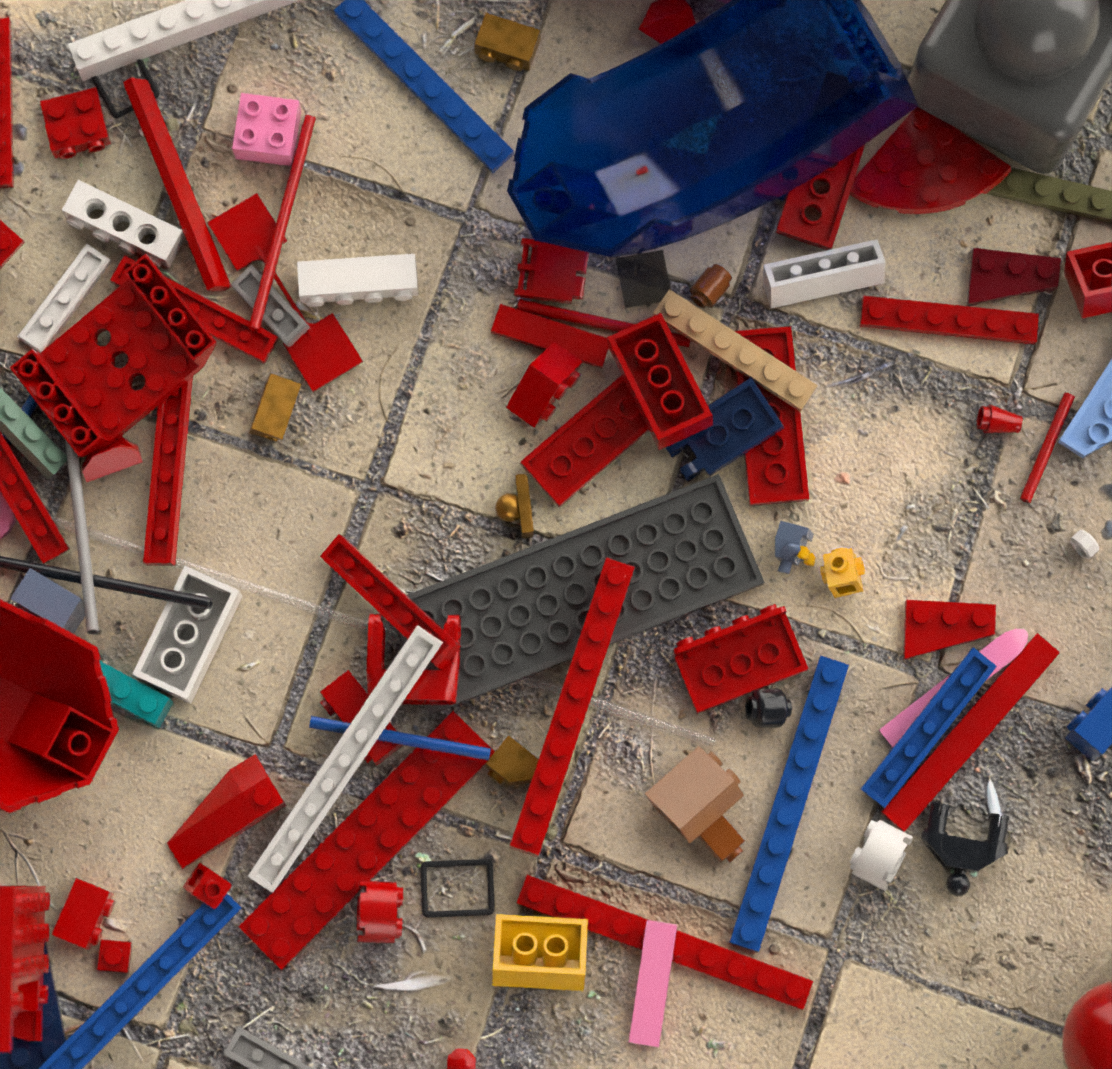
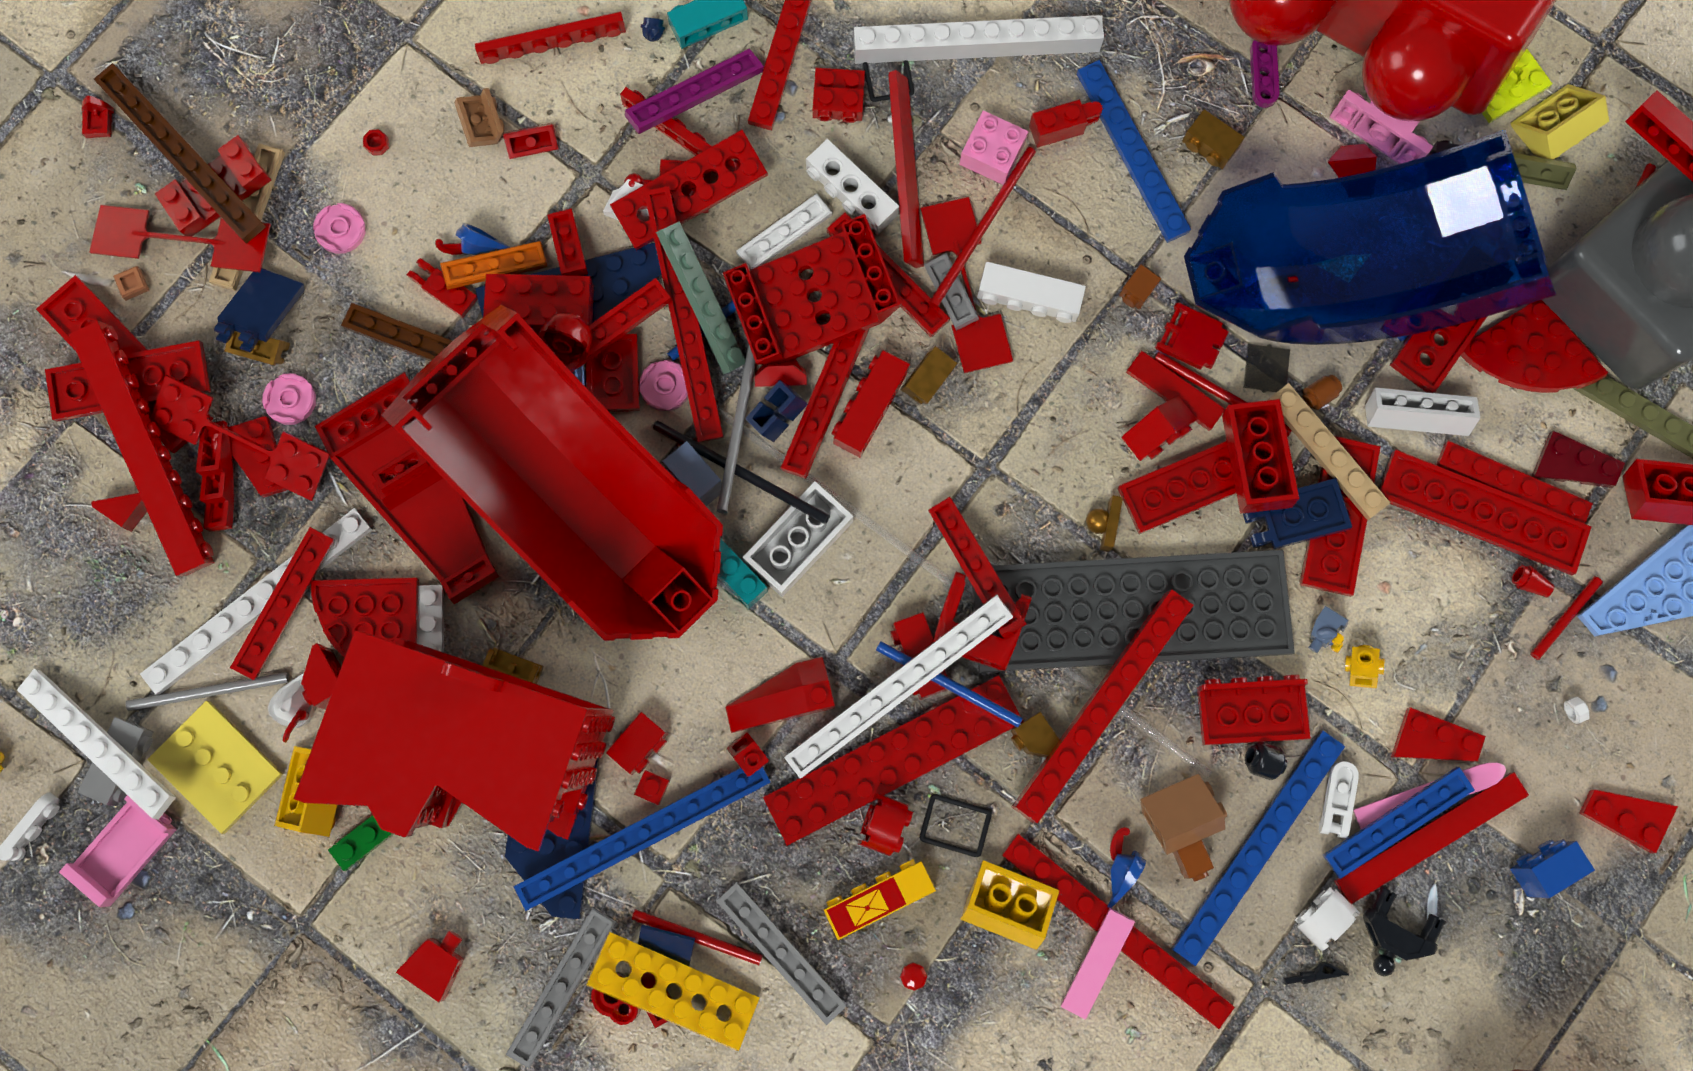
camera: 15 degrees right, 0 degrees up
none -> dark blue piece [745,380,808,442]
none -> yellow brick [823,859,936,940]
none -> red brick [832,350,910,458]
none -> red hinge [1029,99,1103,148]
none -> blue piece [1108,827,1146,908]
none -> dark orange brick [1119,264,1161,310]
none -> black hand [1284,962,1349,985]
none -> white plate [1319,762,1359,839]
none -> red plate [1379,449,1592,576]

